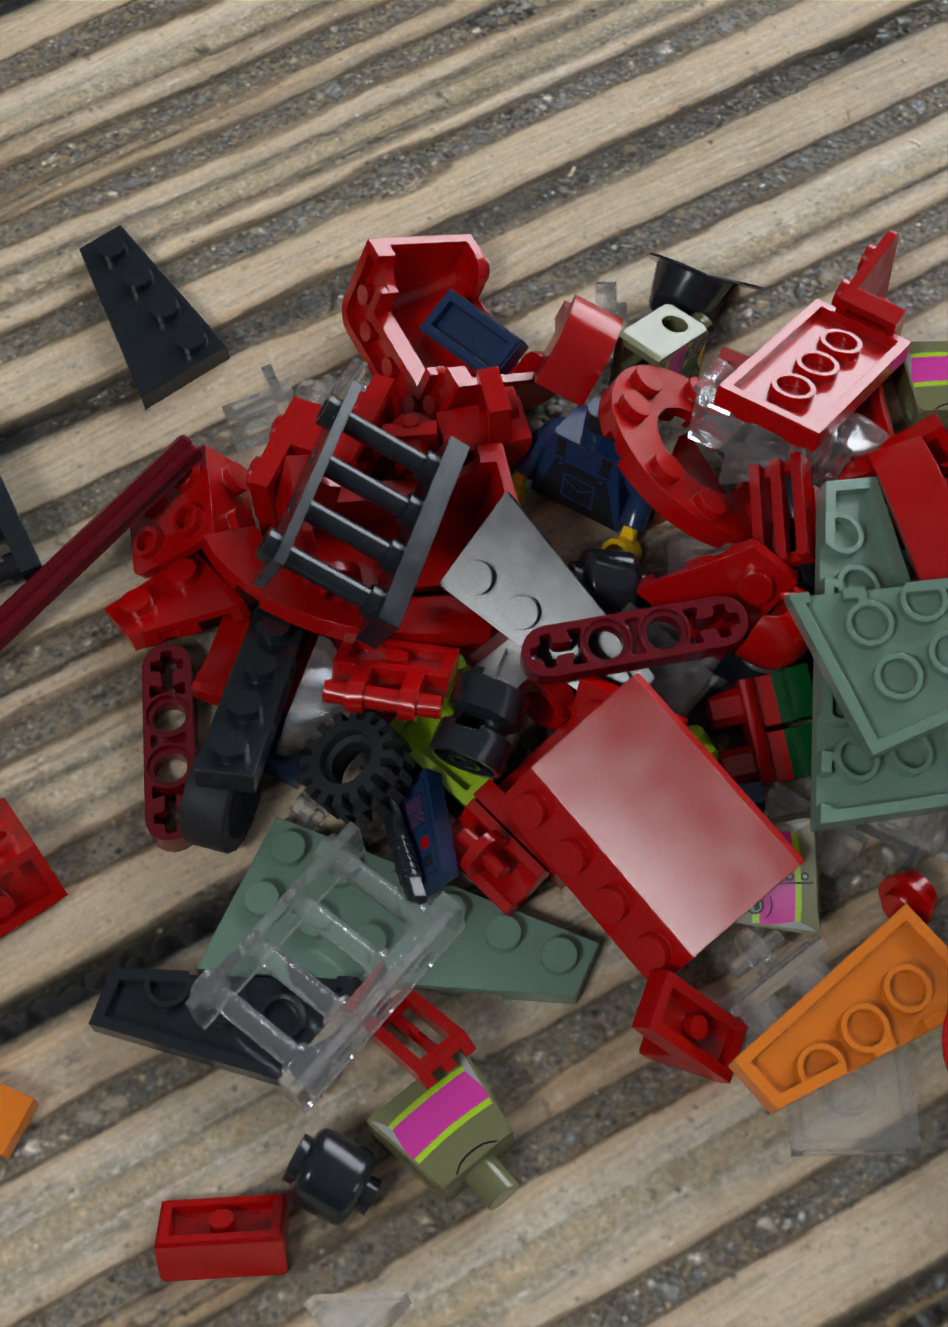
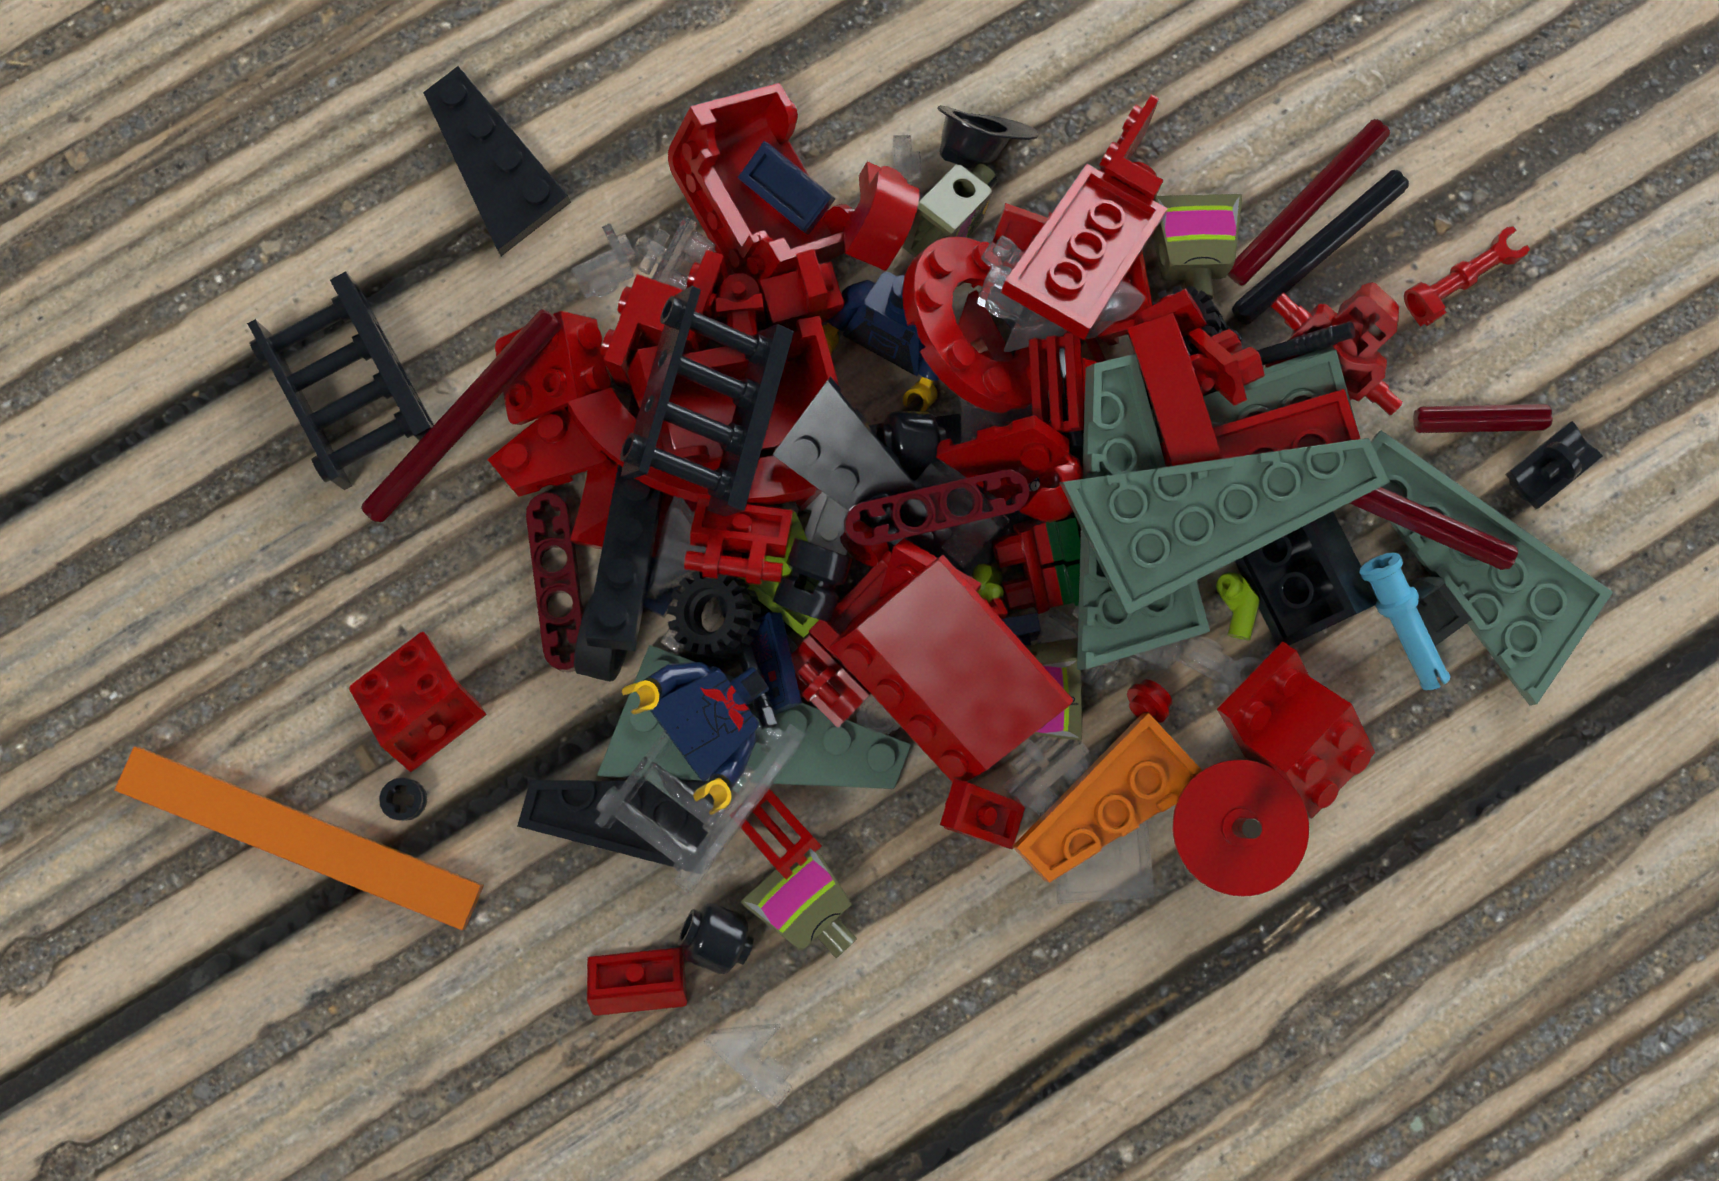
camera: 10 degrees left, 20 degrees up
none -> dark blue torso [622,662,769,815]
none -> clear plate [856,694,900,736]

